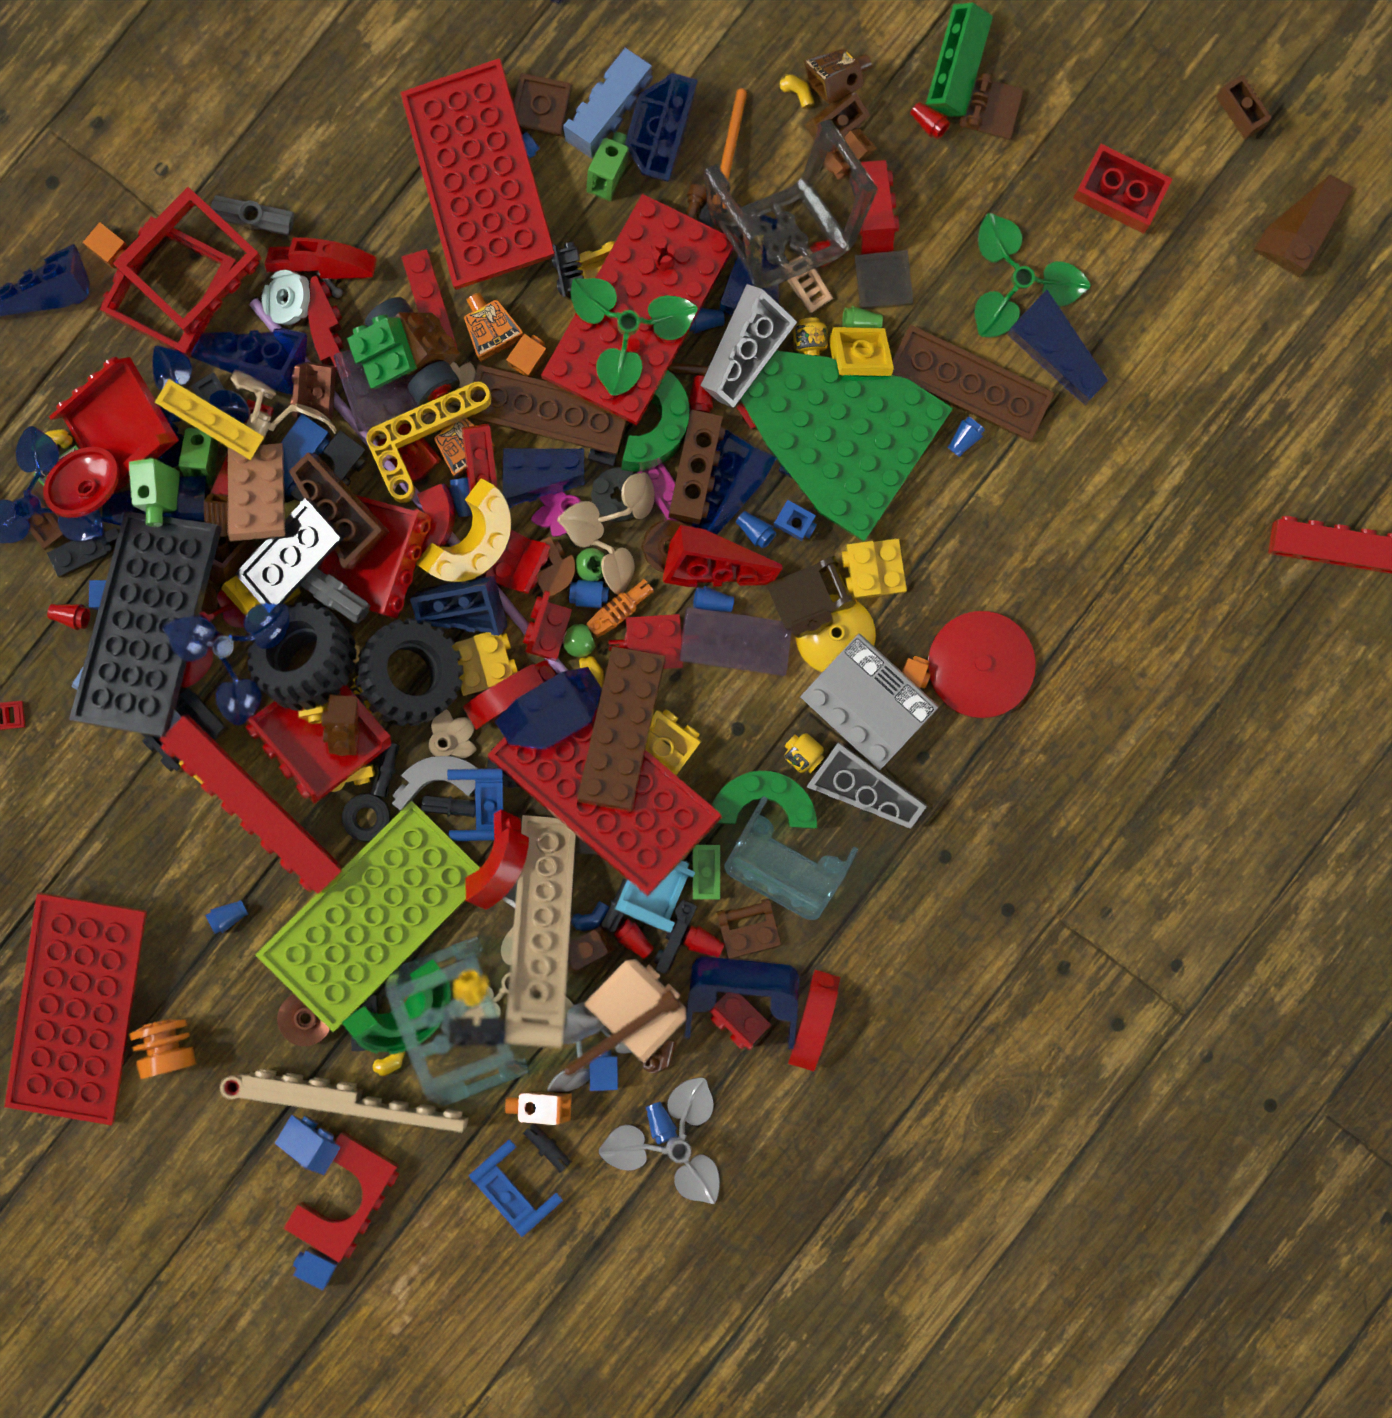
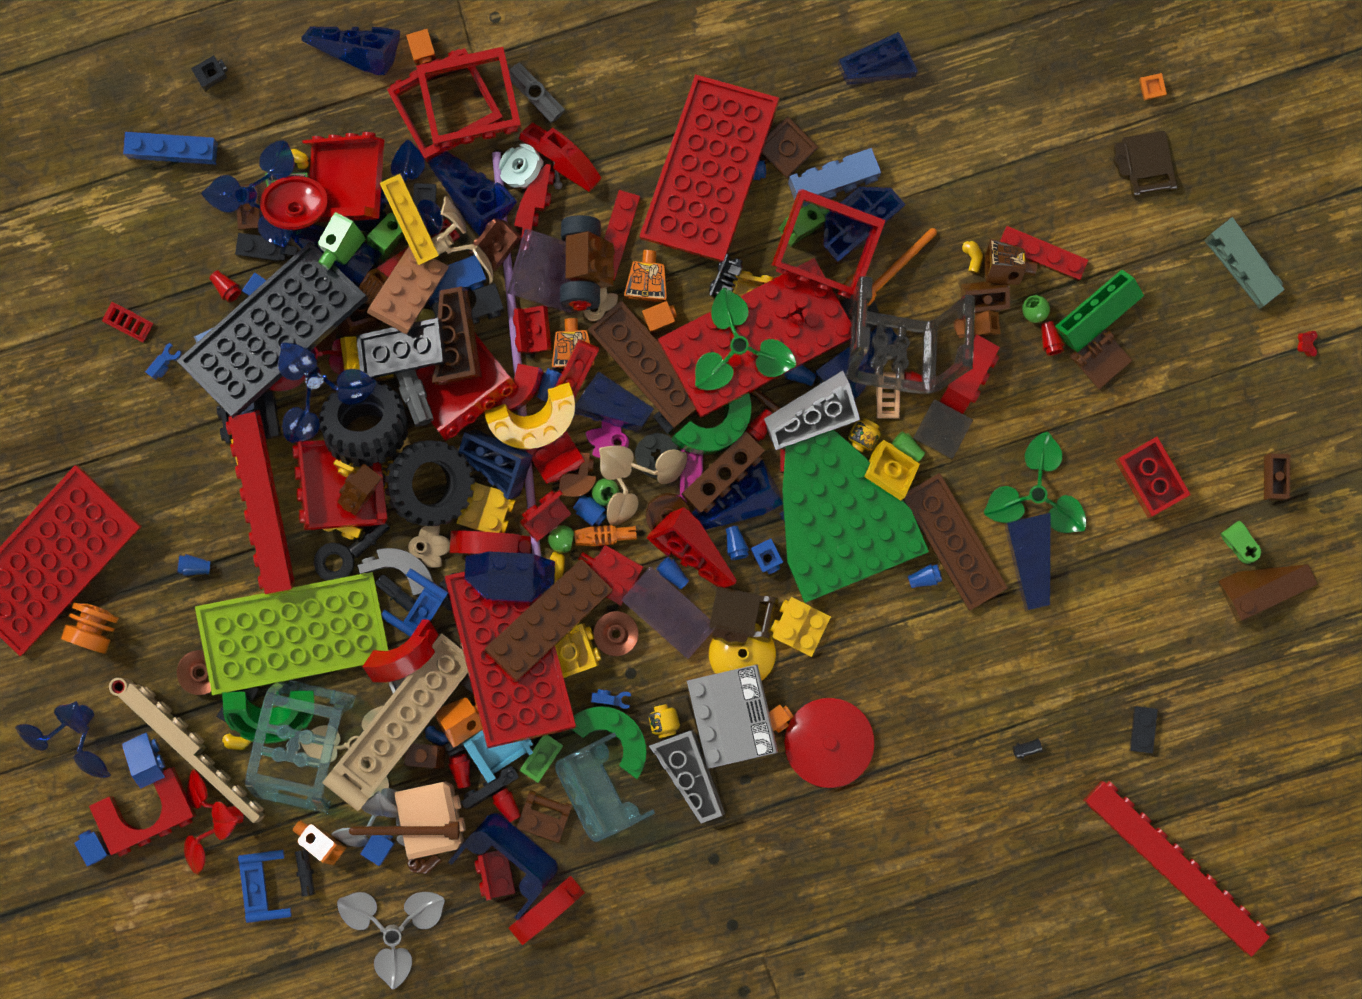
camera: 35 degrees right, 0 degrees up
green plate [347,315,417,389] -> none
yellow beam [366,382,492,503] -> none
black hinge [448,1017,506,1047] -> none
yellow gear [453,970,489,1006] -> none
blue cone [646,1102,677,1145] -> none
none -> clear blue plant [15,701,112,778]
none -> blue plate [145,343,182,380]
none -> red plant [184,769,244,875]
none -> orange torso [435,698,482,748]
none -> blue plate [591,689,631,709]
none -> copper dish [594,611,638,656]
none -> red window [771,189,886,299]
none -> red plate [1000,226,1088,281]
none -> black pin [1012,738,1043,760]
none -> bright green piece [1022,295,1050,323]
none -> black plate [1129,706,1158,753]
none -> bright green piece [1220,521,1261,564]

